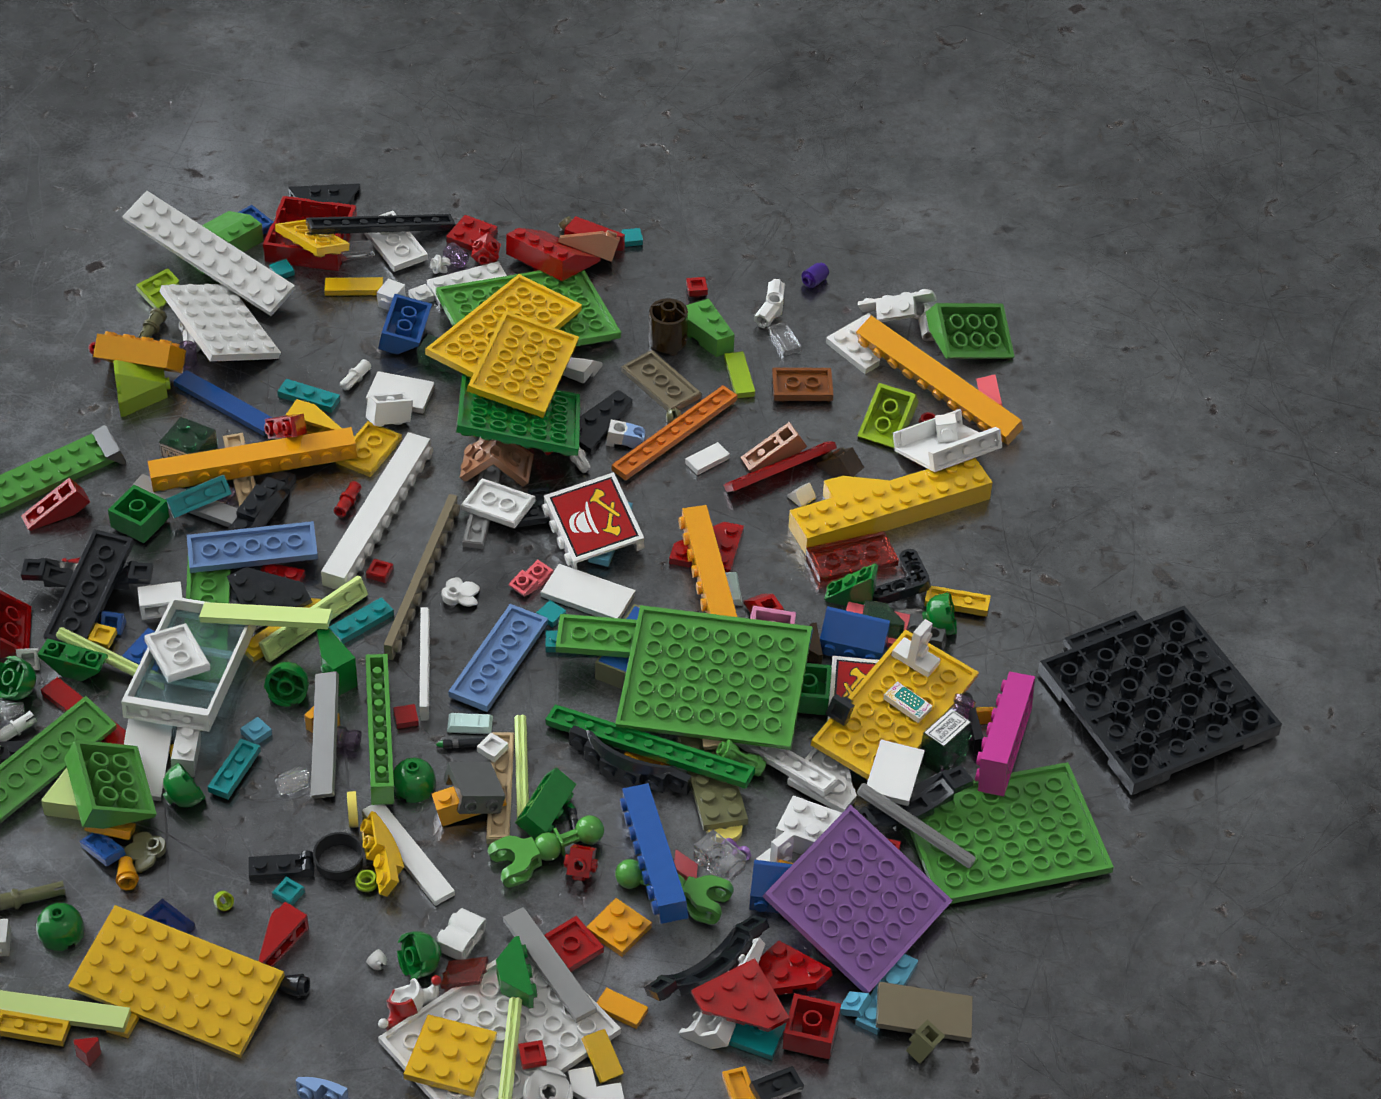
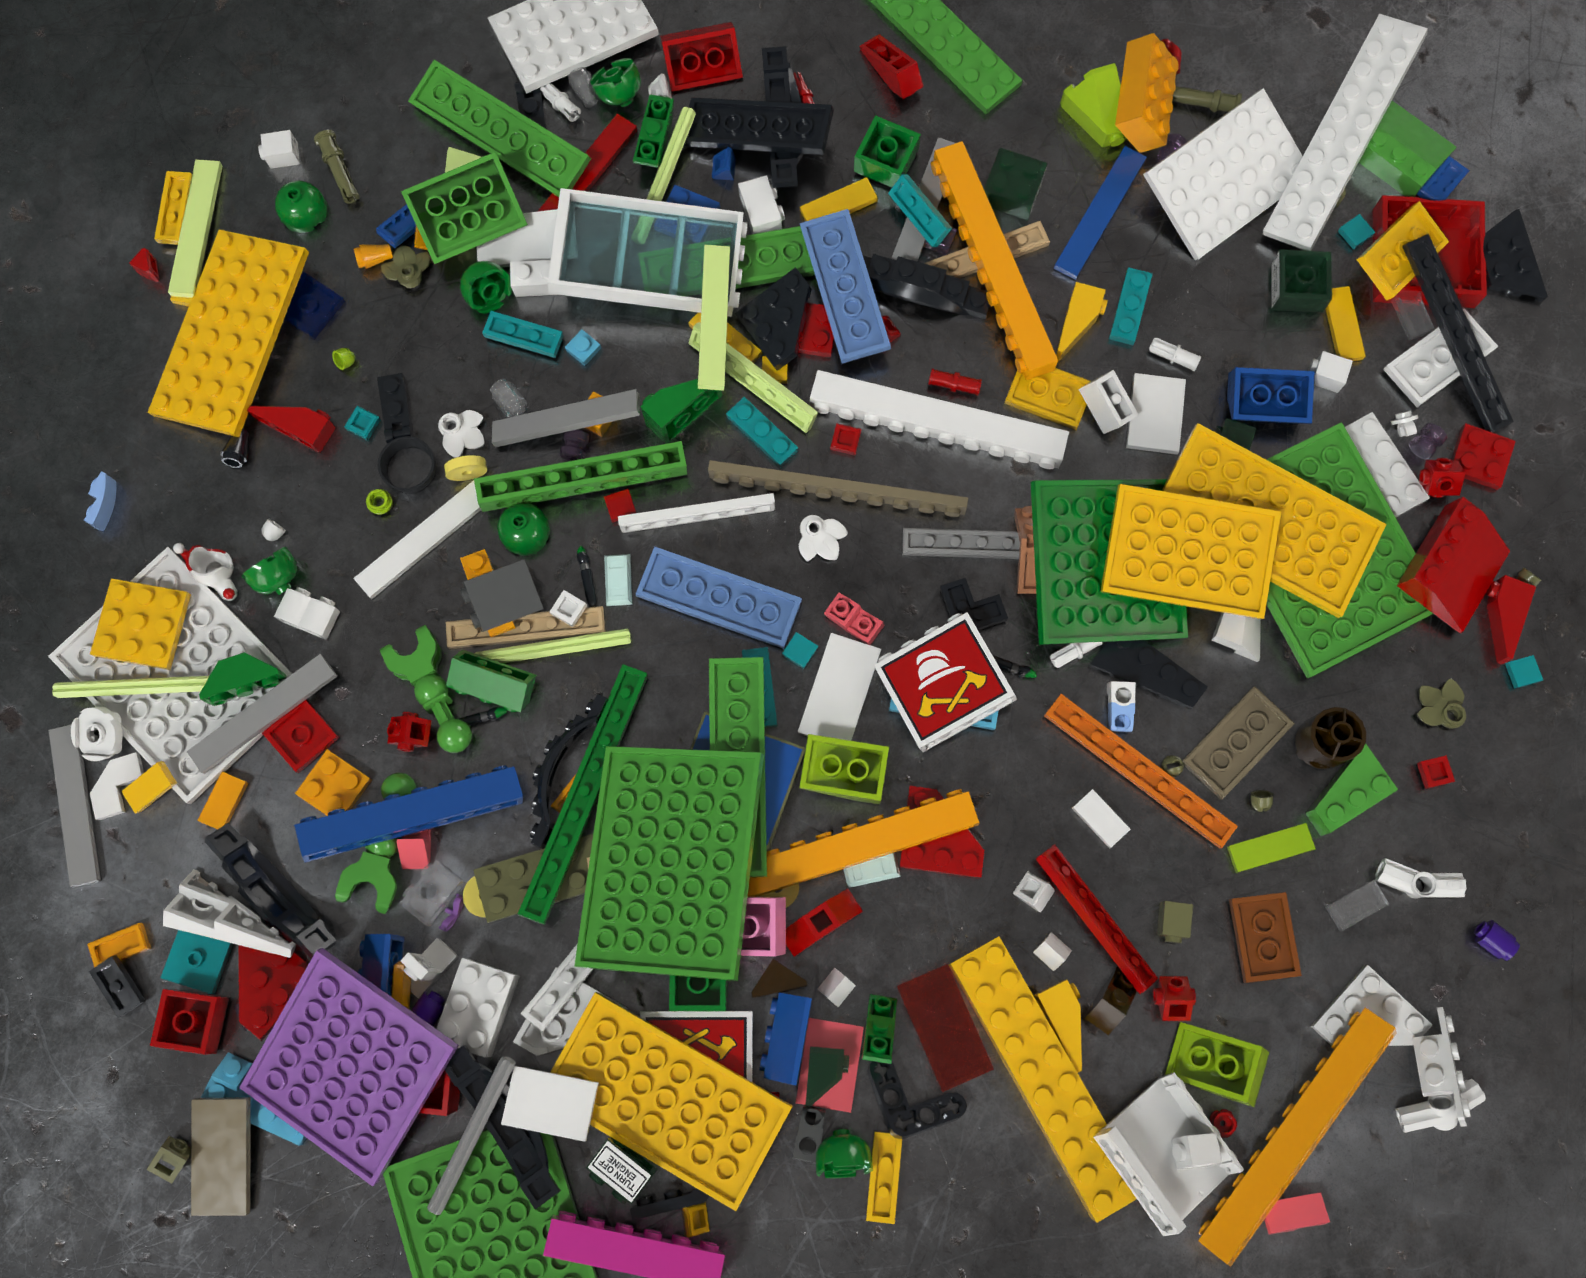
camera: 90 degrees right, 30 degrees up
yellow plate [88,623,117,650] -> none
slope [92,425,126,465] -> none
lime wing [136,268,179,309] -> none
white tile [144,623,210,683] -> none
red slope [264,414,307,439] -> none
green cylinder [264,662,309,707] -> none
yellow slope [360,811,404,897] -> none
white plate [408,284,435,303] -> none
clear red piece [440,956,489,989] -> none
white tile [461,478,536,528] -> none
red plate [518,1040,547,1070] -> none
nougat slope [558,230,620,262] -> none
red plate [691,958,790,1032] -> none
bright green piece [716,739,766,777] -> none
nougat slope [740,422,808,472] -> none
black tile [826,694,855,726] -> none
white tile [883,681,932,723] -> none
white bracket [891,619,941,678] -> none
bright green slope [925,303,1015,359] -> none
clear purple wheel [948,693,976,720] -> none
none -> white plate [438,410,485,458]
none -> lime slope [799,734,889,805]
none -> yellow tile [800,177,878,222]
none -> white slope [817,968,856,1007]
none -> white slope [1013,871,1055,912]
none -> red brick [1153,976,1196,1021]
none -> olive brick [1157,901,1193,944]
none -> olive hinge [1251,790,1274,812]
none -> clear green brick [1272,249,1332,312]
none -> olive plate [1417,678,1466,729]

